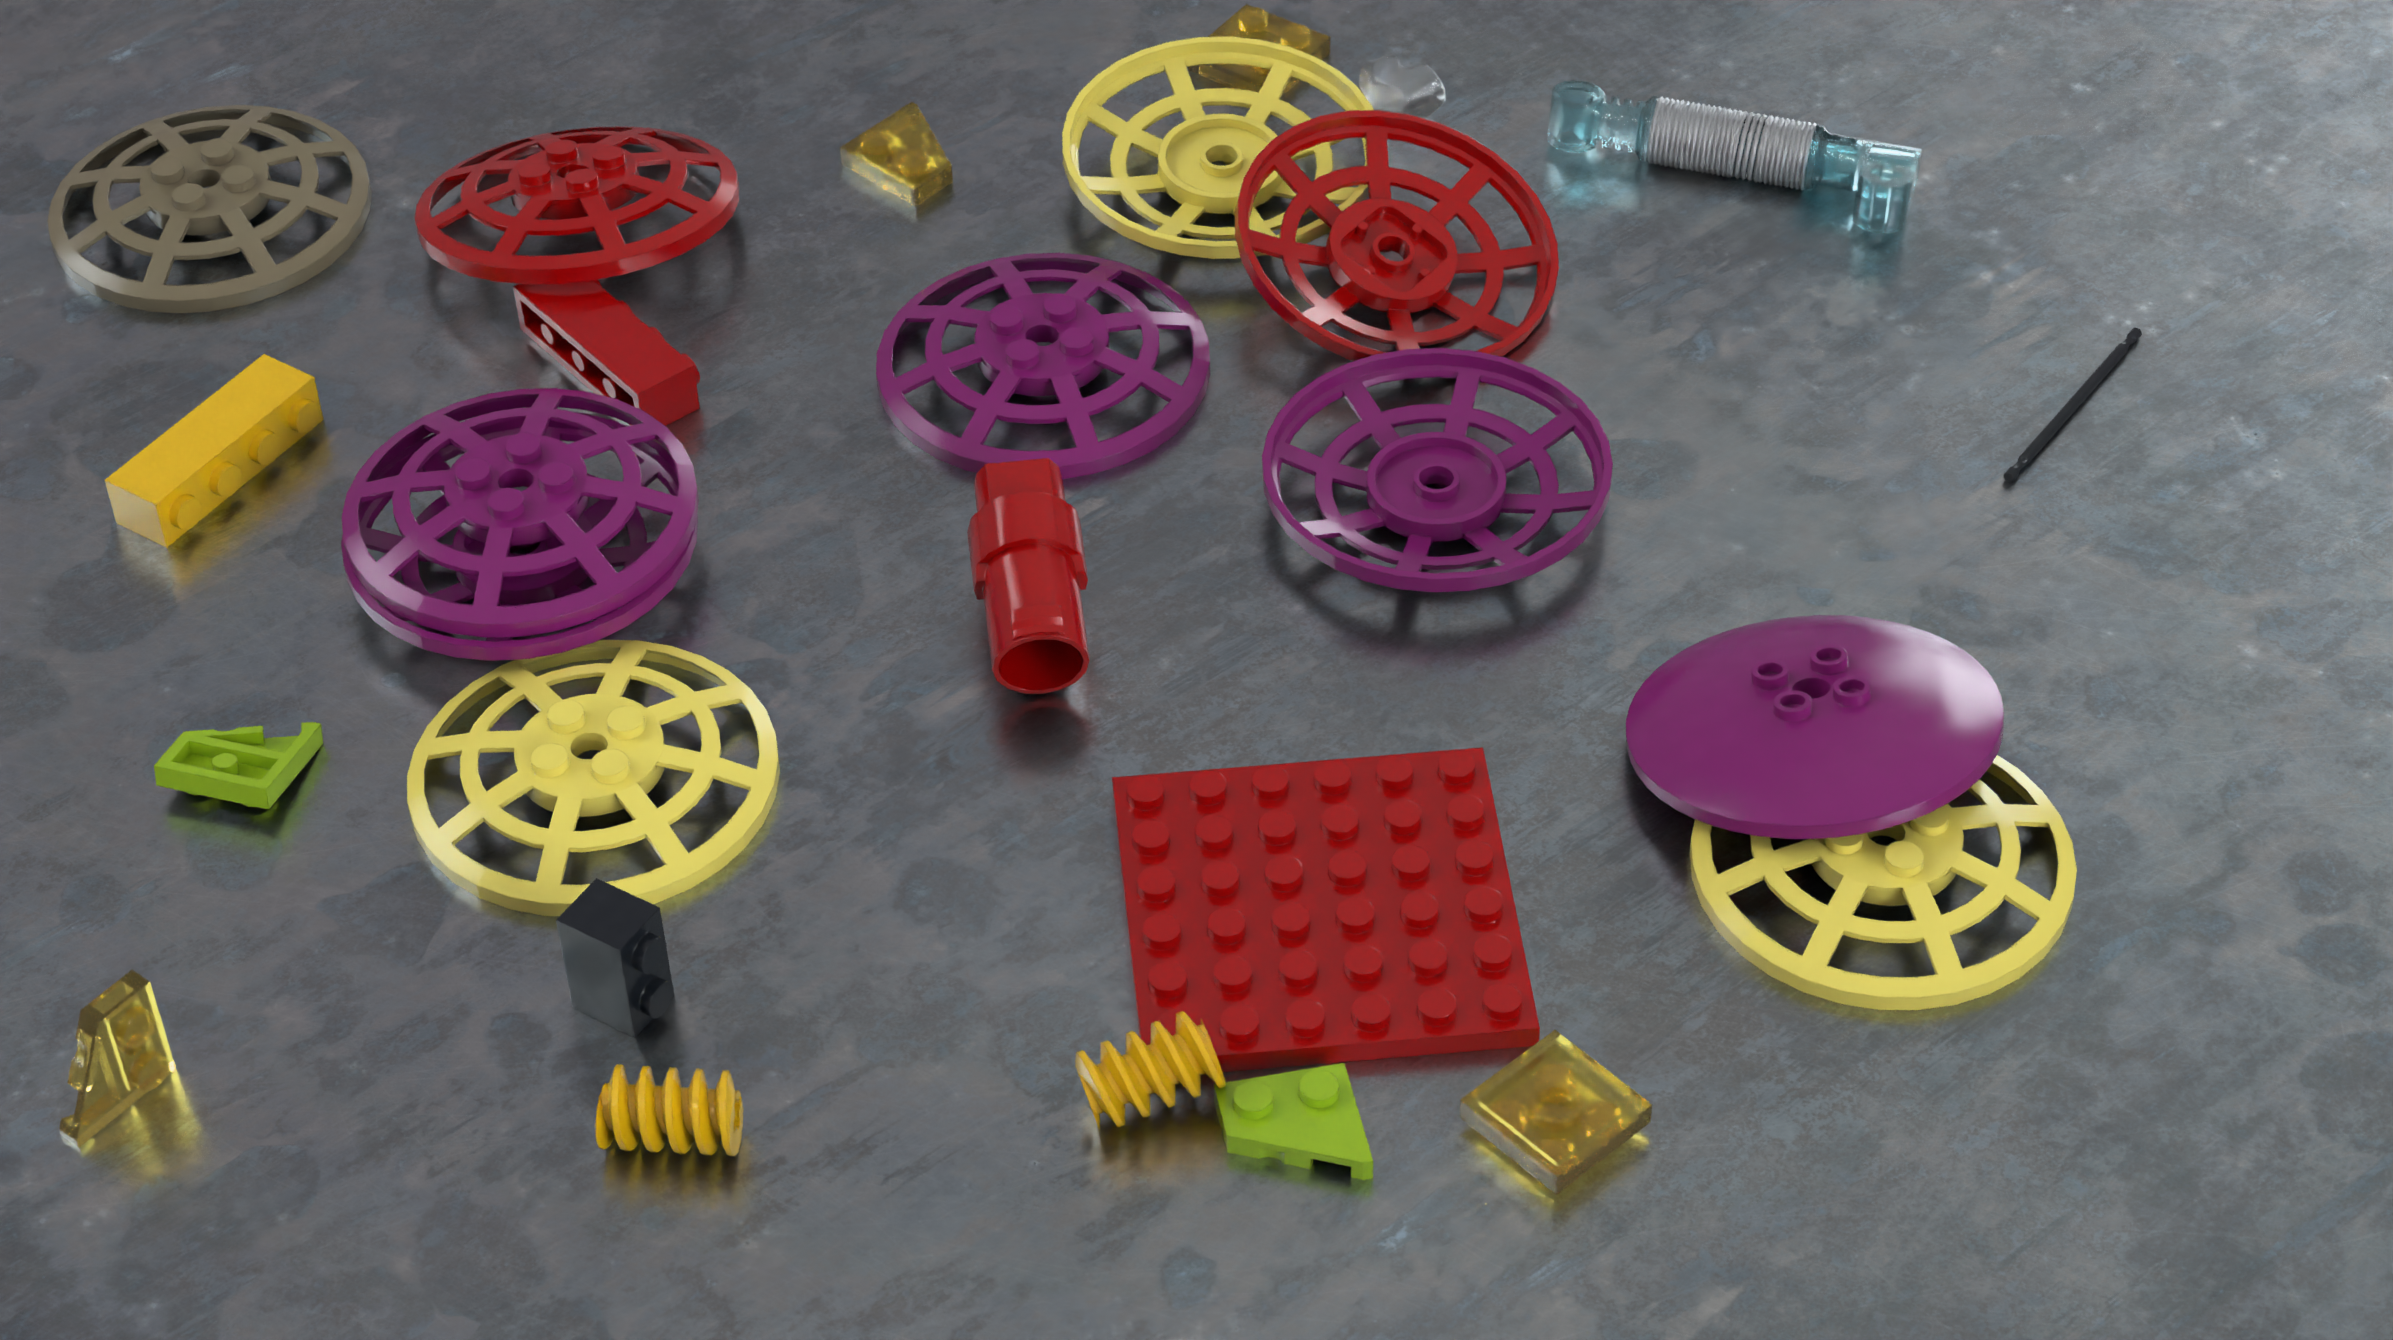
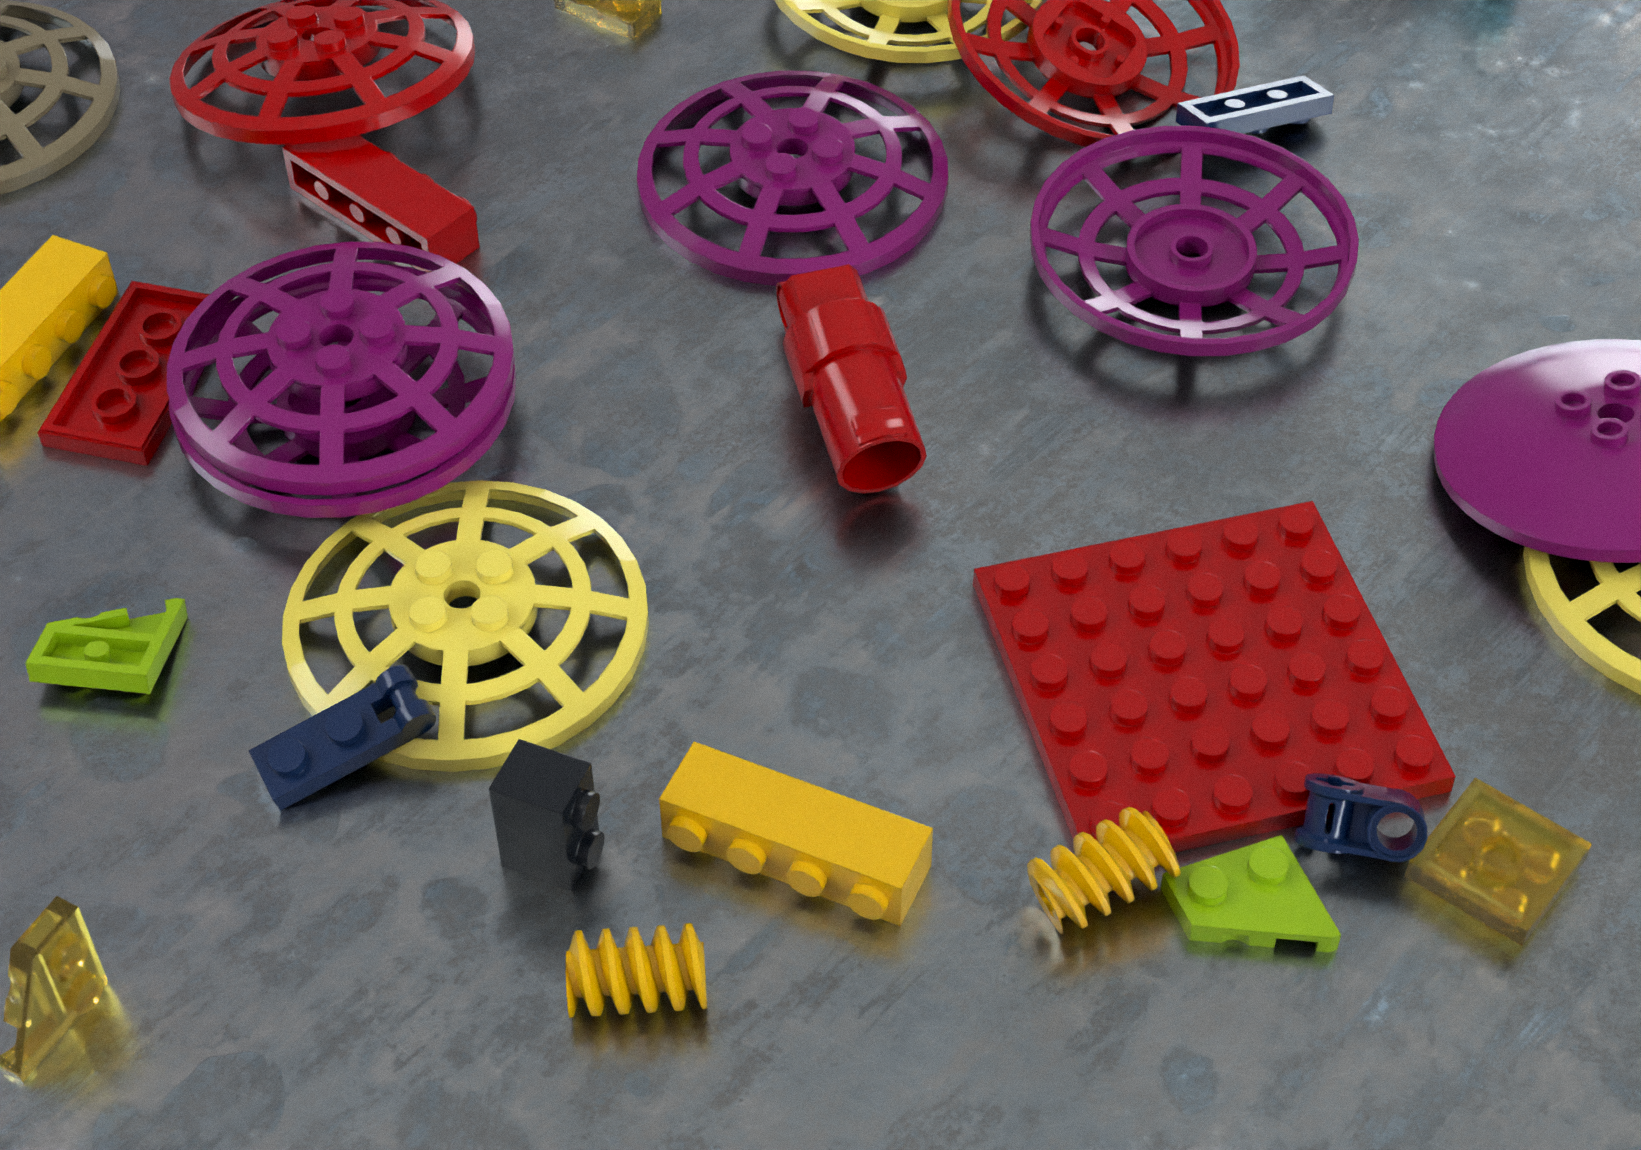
camera: 10 degrees left, 5 degrees up
none -> red tile [37,281,233,466]
none -> dark blue plate [248,665,436,811]
none -> yellow brick [659,741,933,926]
none -> plate [1176,75,1334,134]
none -> dark blue piece [1294,773,1428,862]

